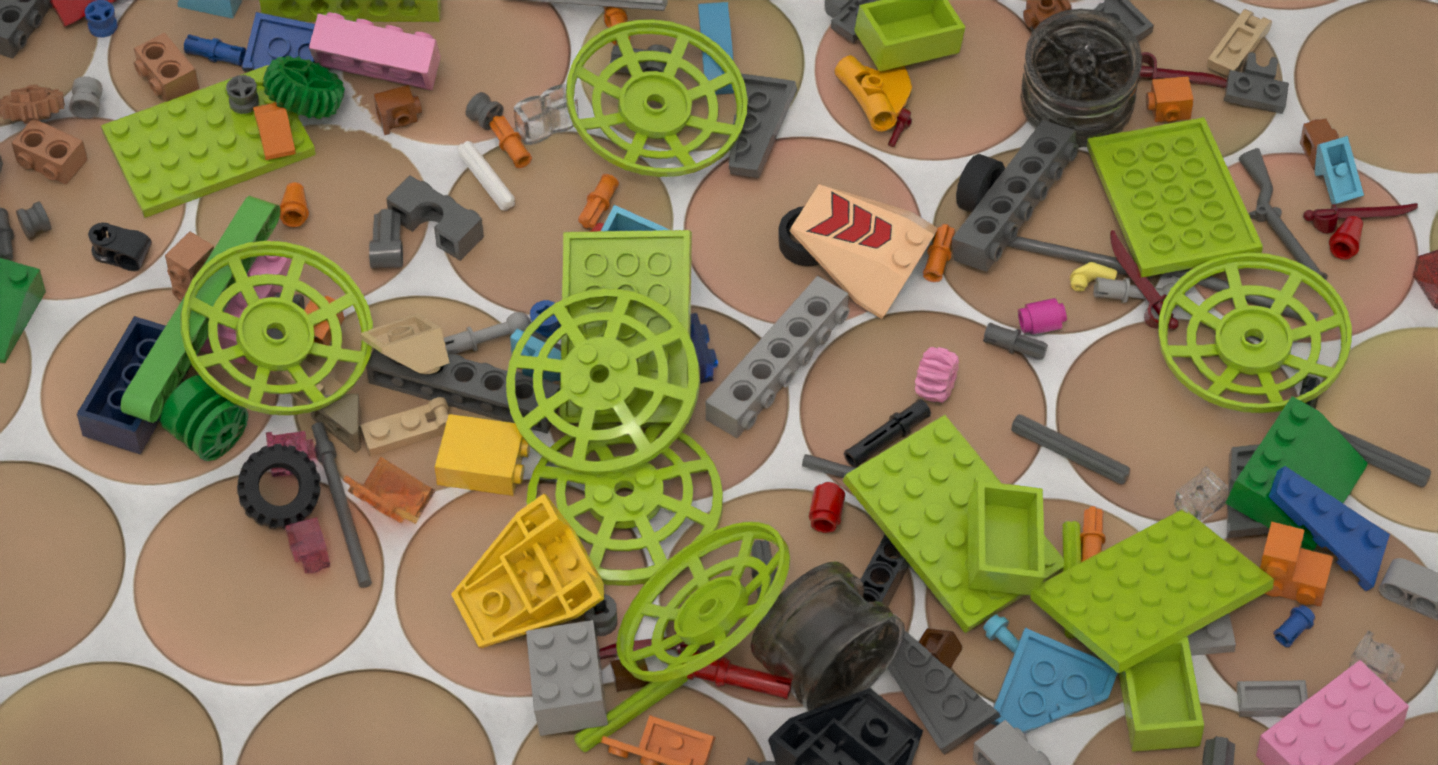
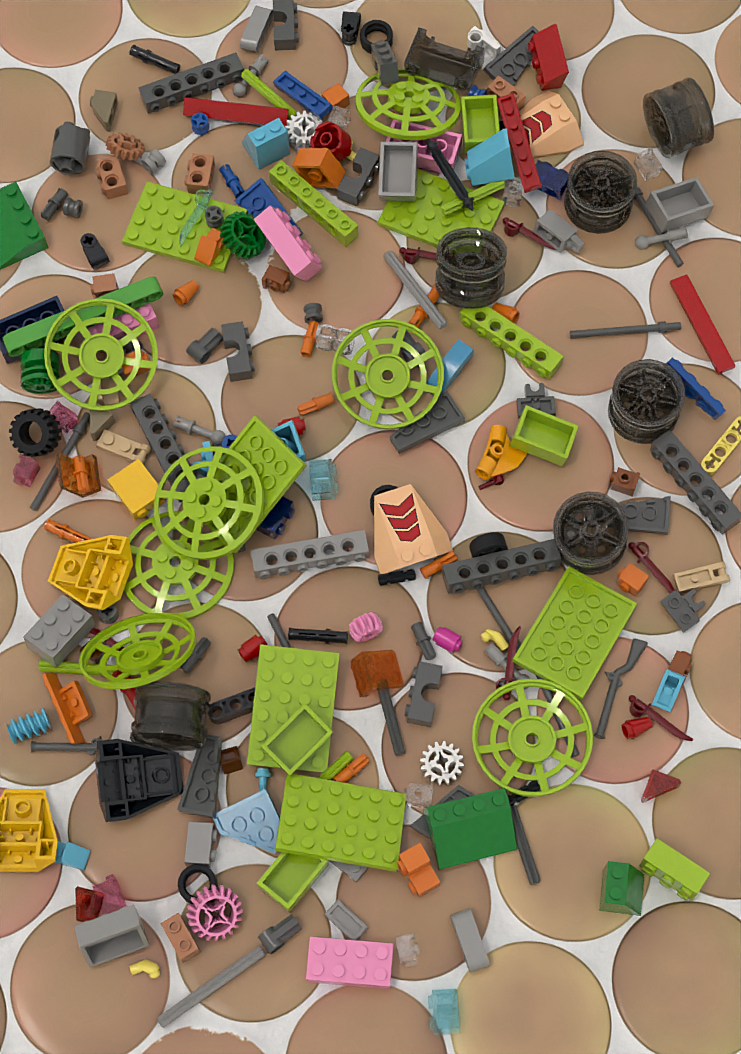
camera: 45 degrees right, 15 degrees up
tan slope [360,313,450,374] -> none
white axle [458,141,515,211] -> none
blue wing [1269,466,1390,591] -> none
blue pin [1273,605,1315,647] -> none
none -> orange pin [44,518,93,543]
none -> orange axle [72,455,89,493]
none -> clear light blue sword [180,189,213,247]
none -> clear light blue brick [309,459,339,501]
none -> clear orange bracket [350,650,404,697]
none -> black axle [378,569,416,586]
none -> dark grey arch [404,661,443,727]
none -> white gear [420,741,464,786]

